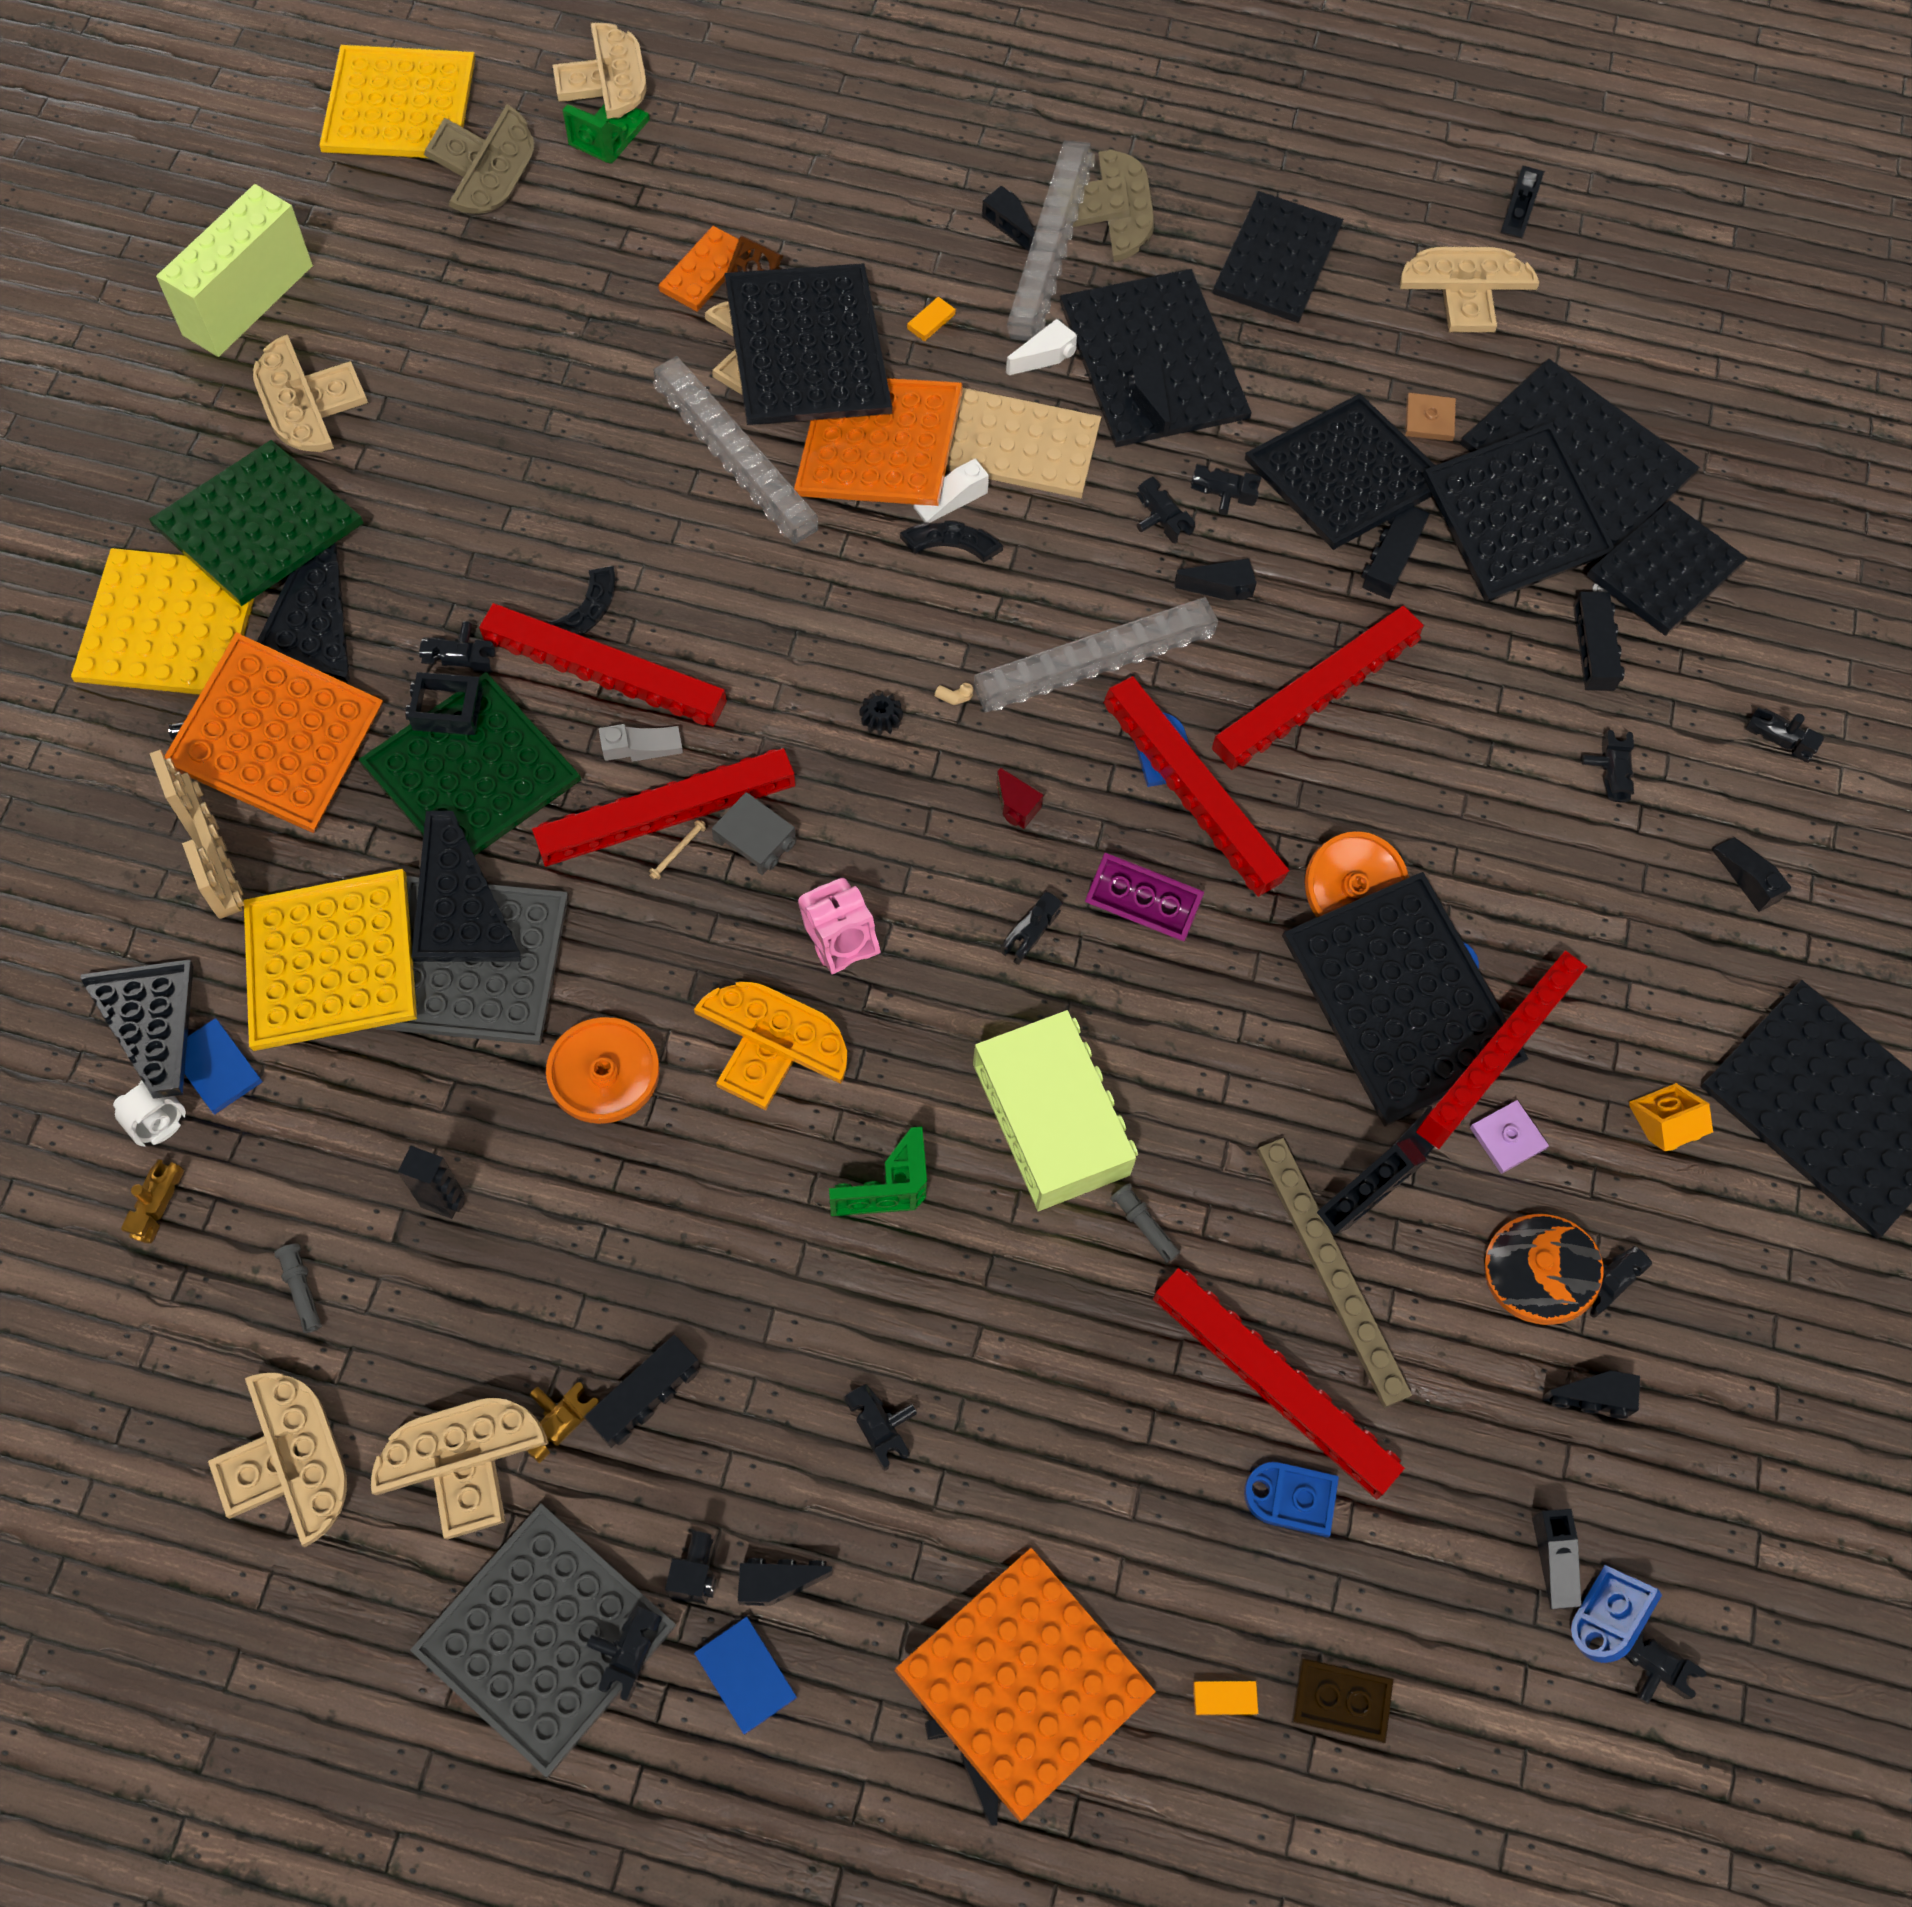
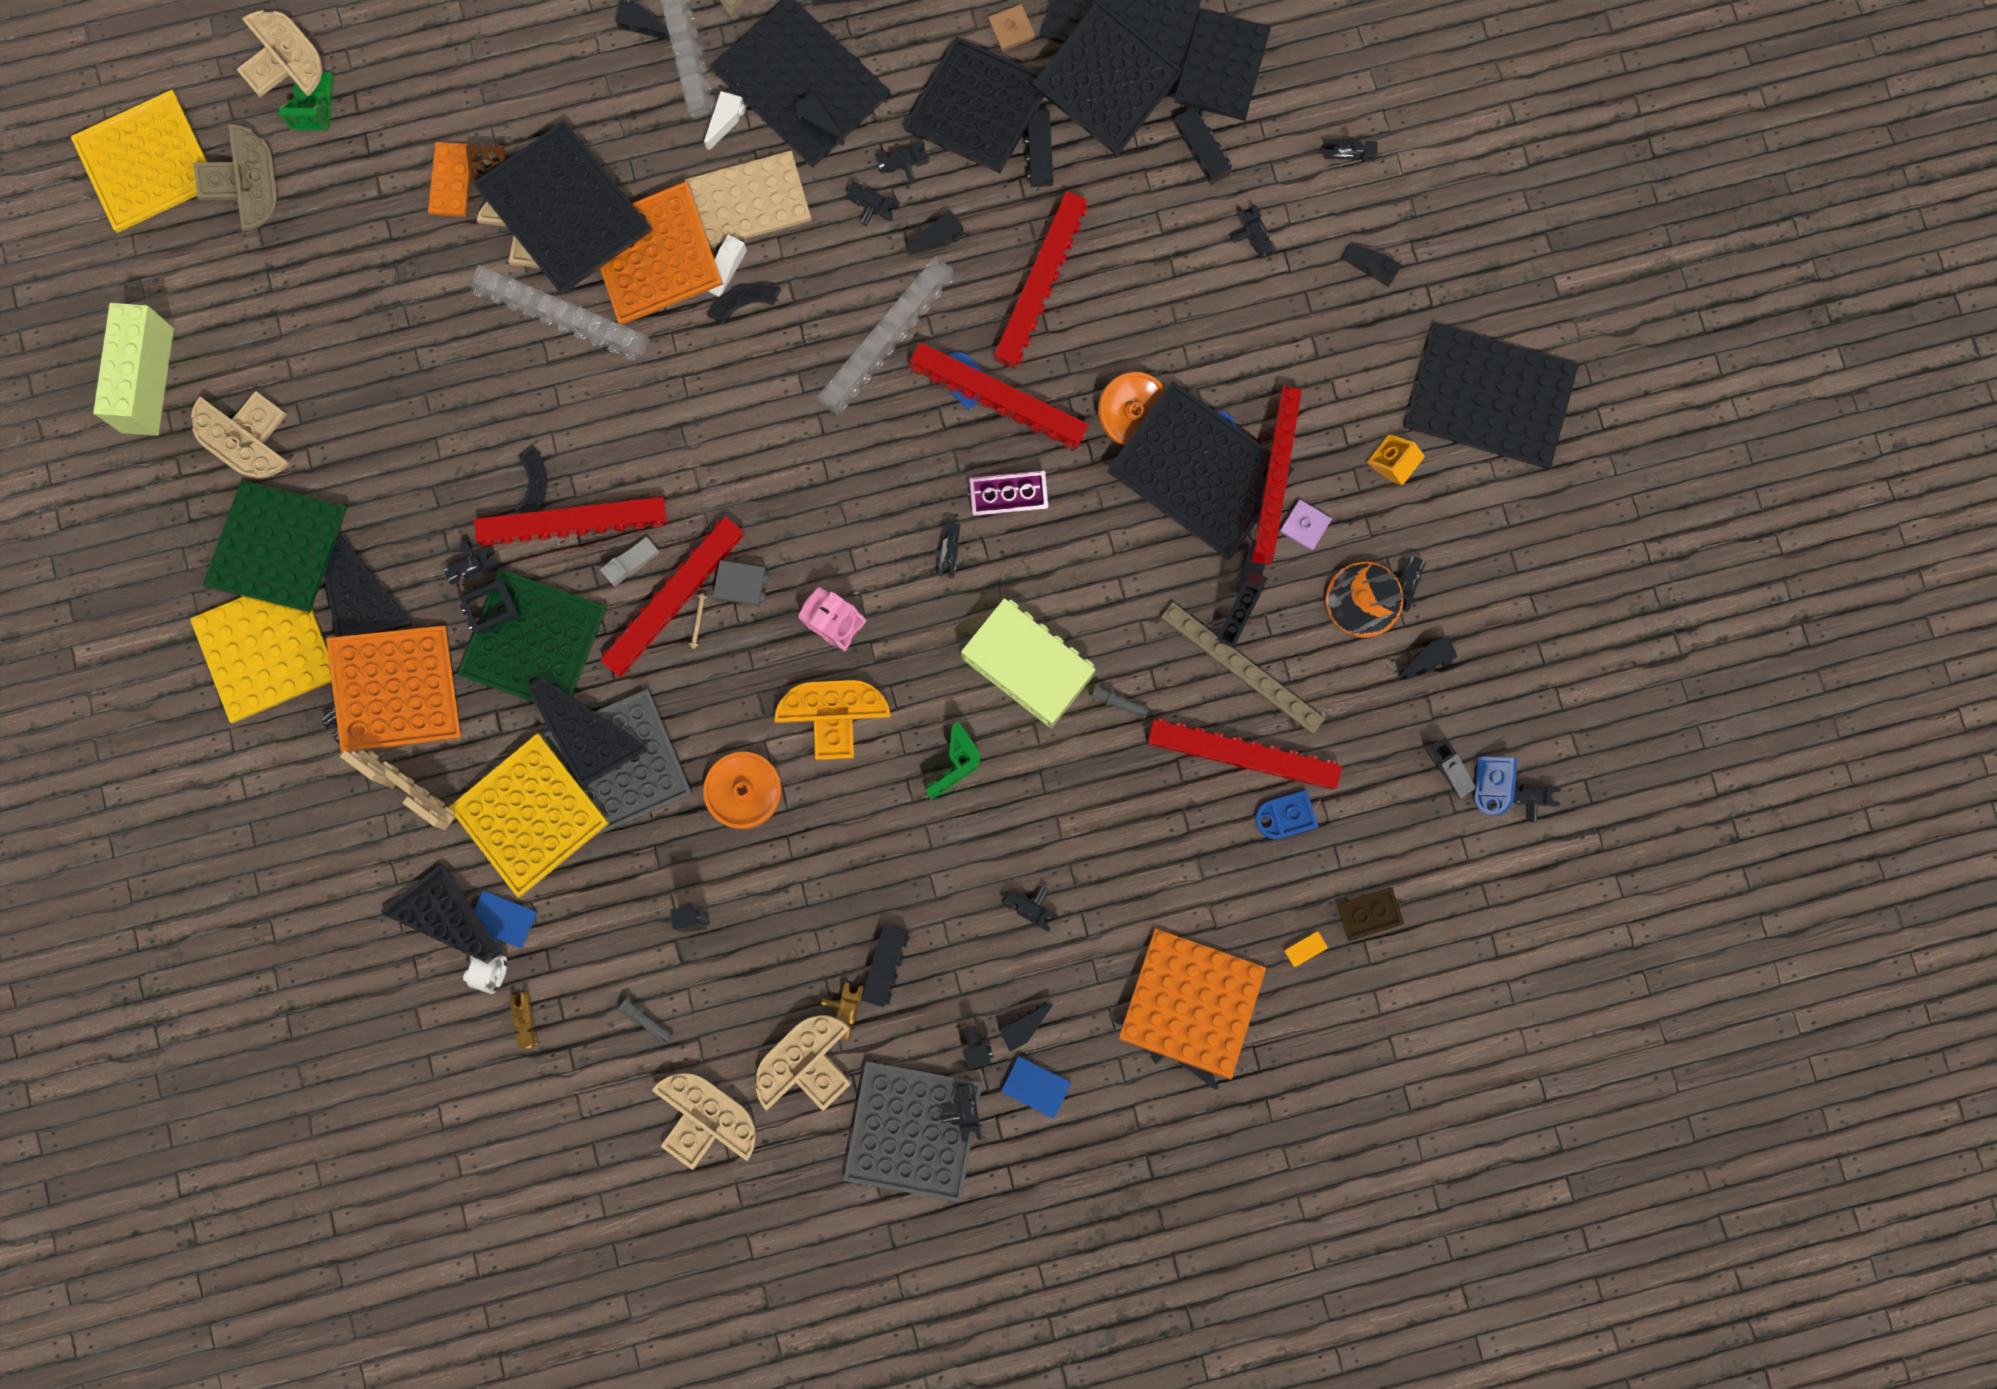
camera: 25 degrees left, 15 degrees up
black gear [859,691,903,736] -> none
light orange tile [907,297,956,342] -> none
tan arm [935,683,974,705] -> none
dark red slope [996,768,1044,829] -> none

